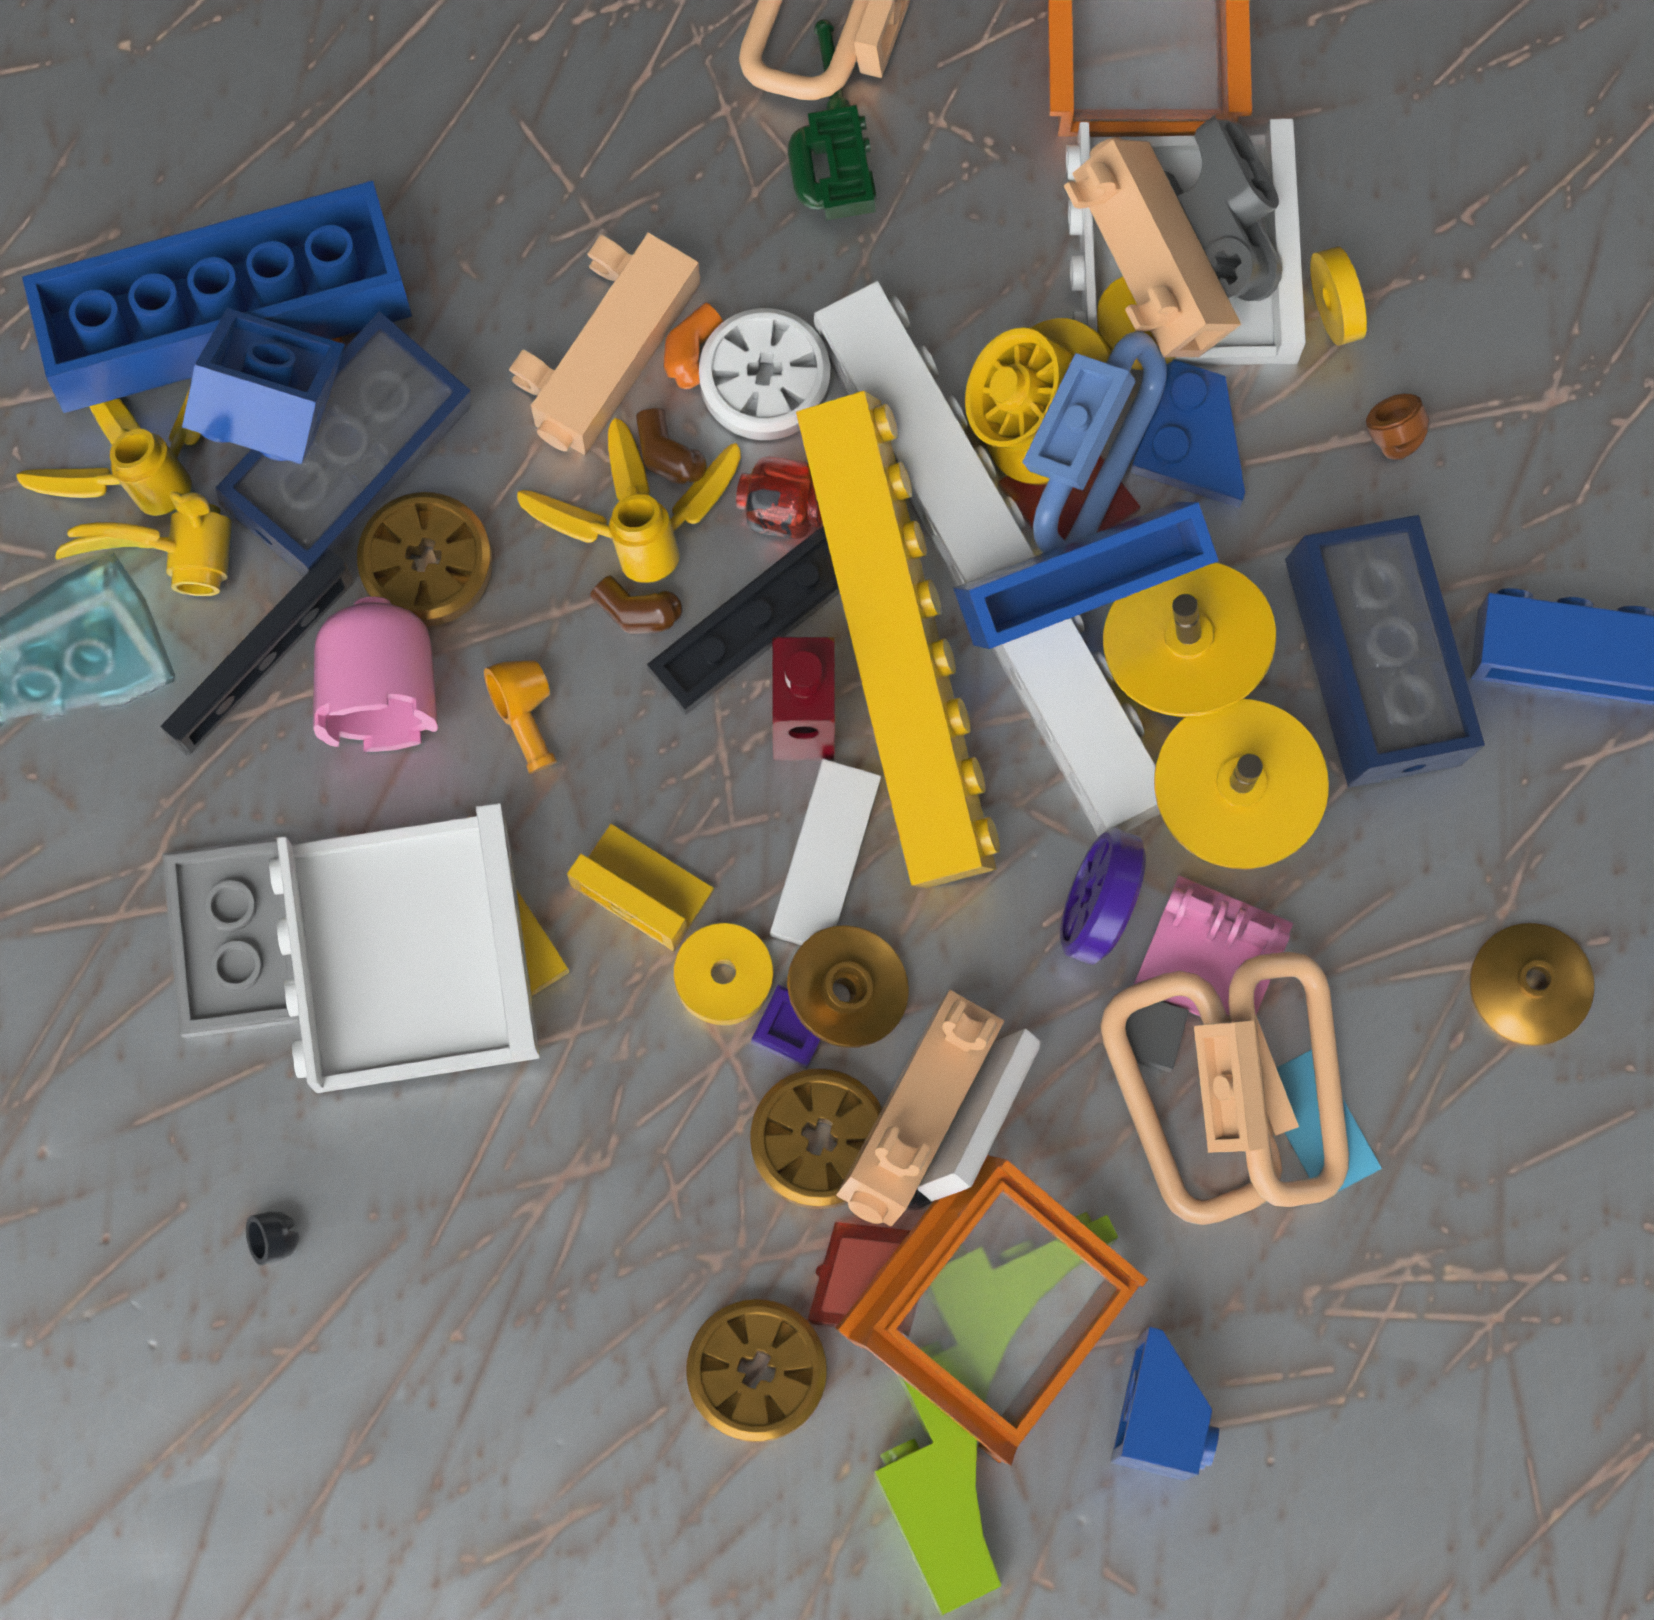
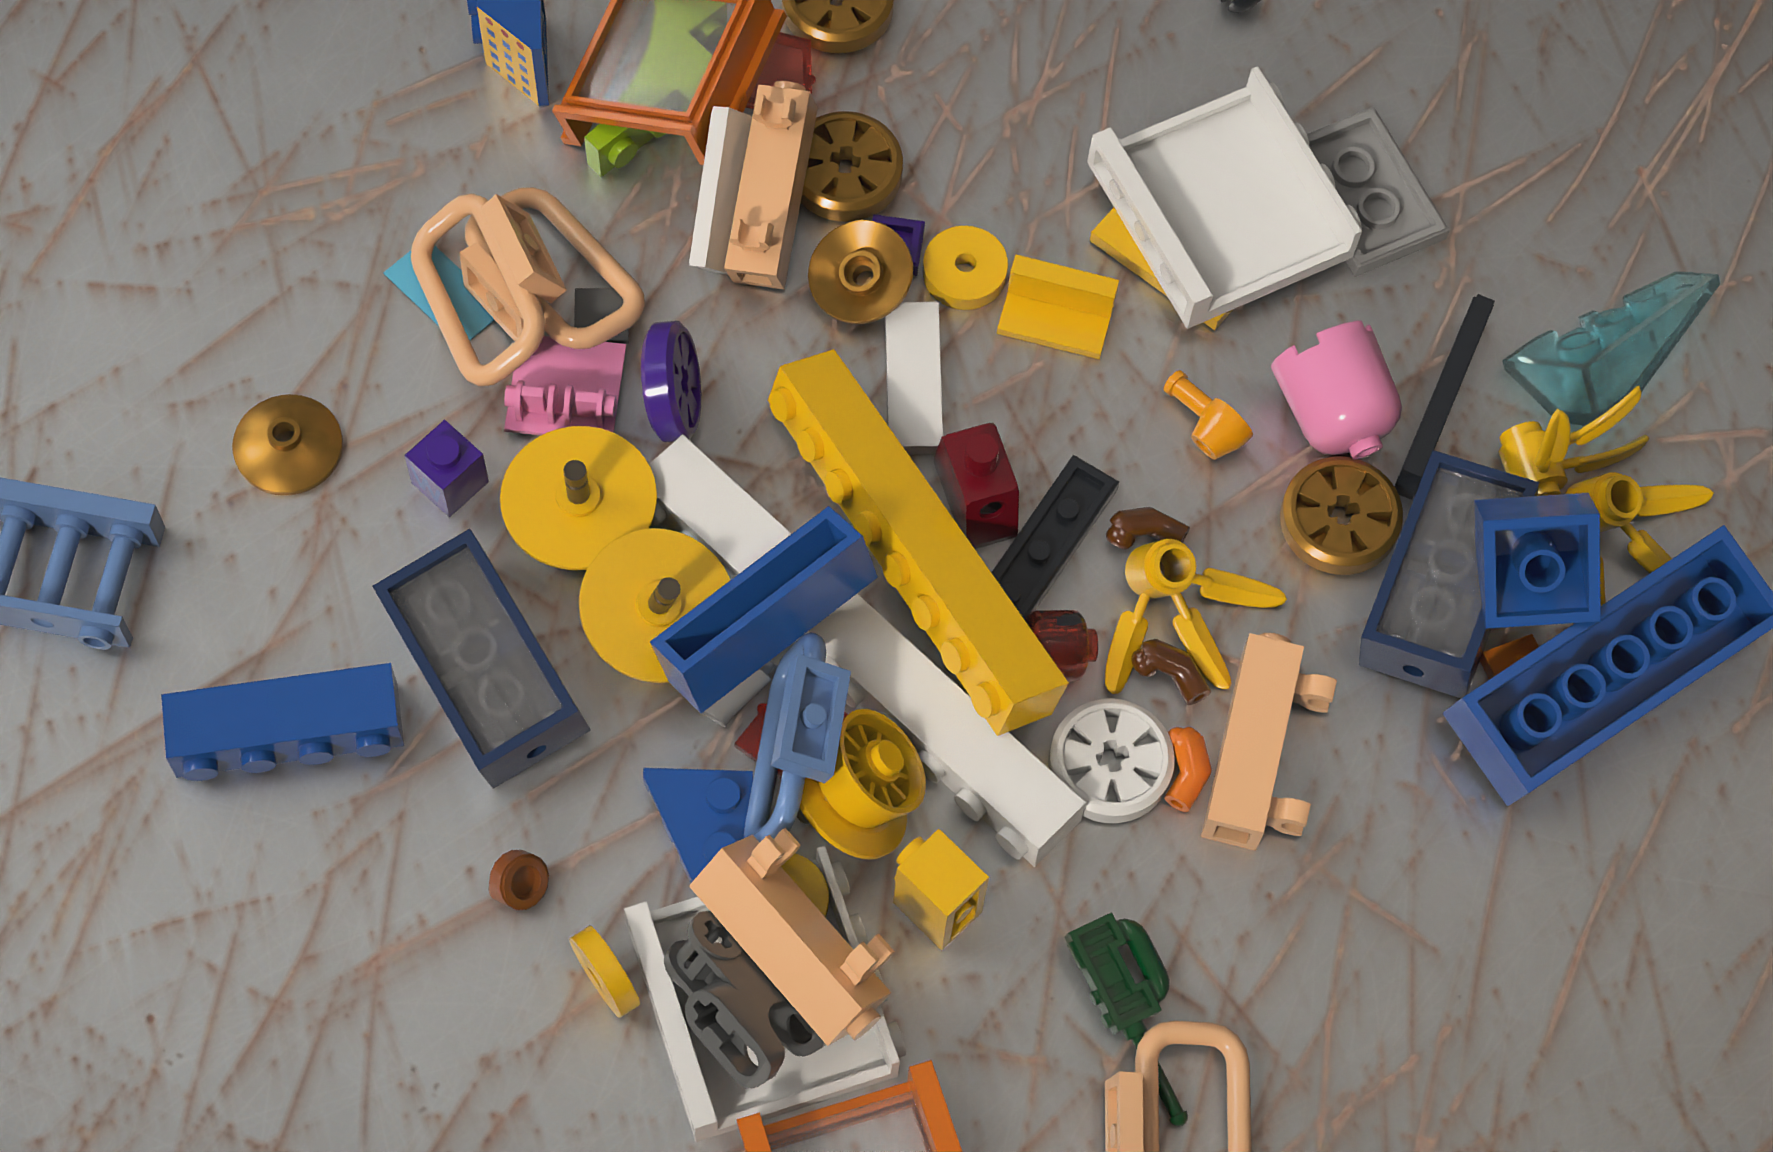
camera: 160 degrees right, 10 degrees down
none -> dark purple brick [404,419,489,518]
none -> yellow brick [893,829,989,951]

